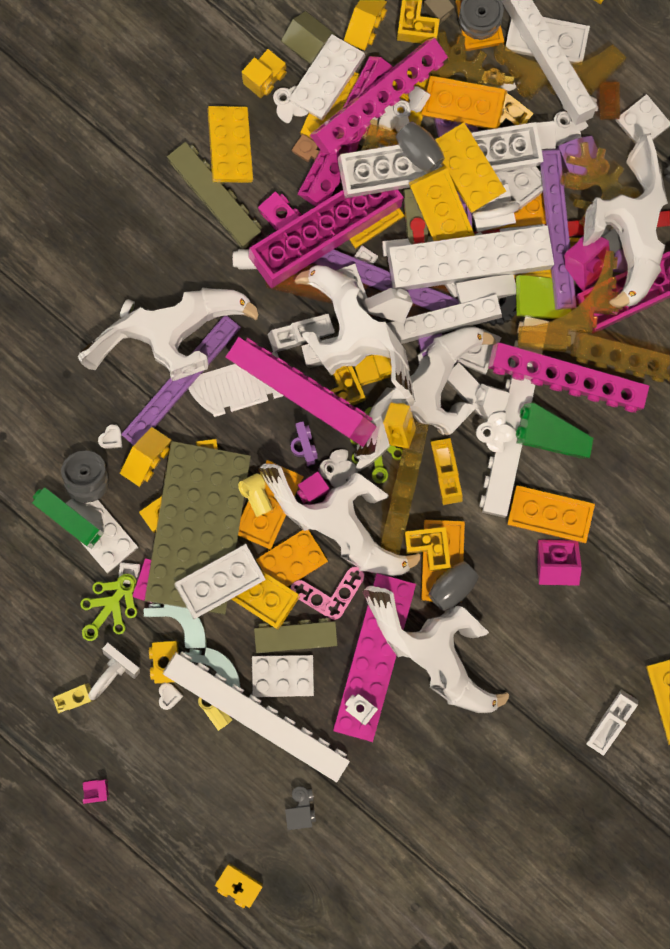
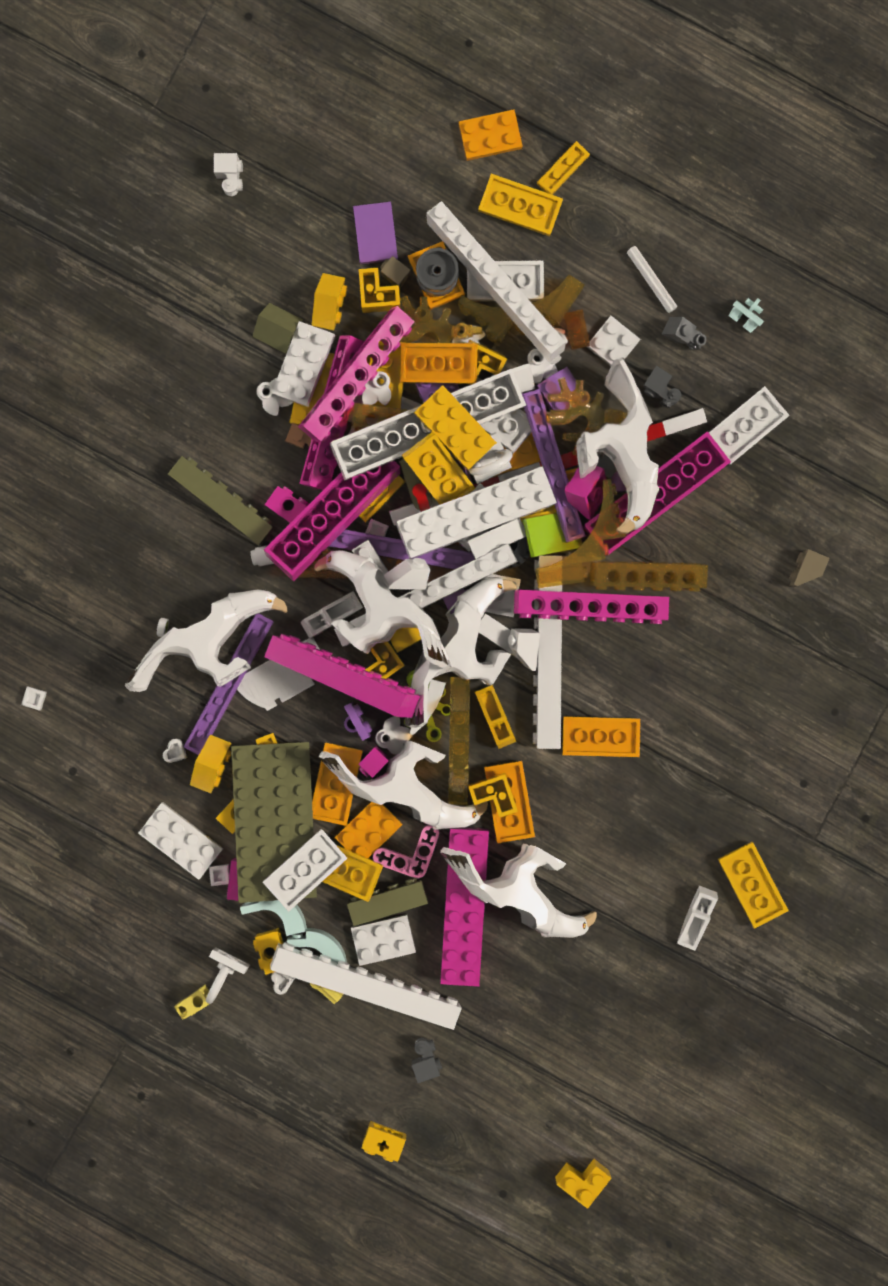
camera: 10 degrees left, 5 degrees up
green slope [32,487,104,549] -> none
dark grey wheel [61,451,109,503] -> none
lime plant [80,574,138,641] -> none
dark pink panel [83,779,109,804] -> none
yellow plate [207,106,253,183] -> none
light yellow piece [238,474,273,517] -> none
yellow brick [242,49,287,98] -> none
white brick [345,694,378,725] -> none
yellow brick [383,403,416,449] -> none
dark grey piece [396,122,445,173] -> none
white tile [409,86,430,113] -> none
dark grey piece [428,561,479,611] -> none
white plate [476,412,516,452] -> none
green slope [516,403,594,459] -> none
dark pink slope [537,540,582,586] -> none

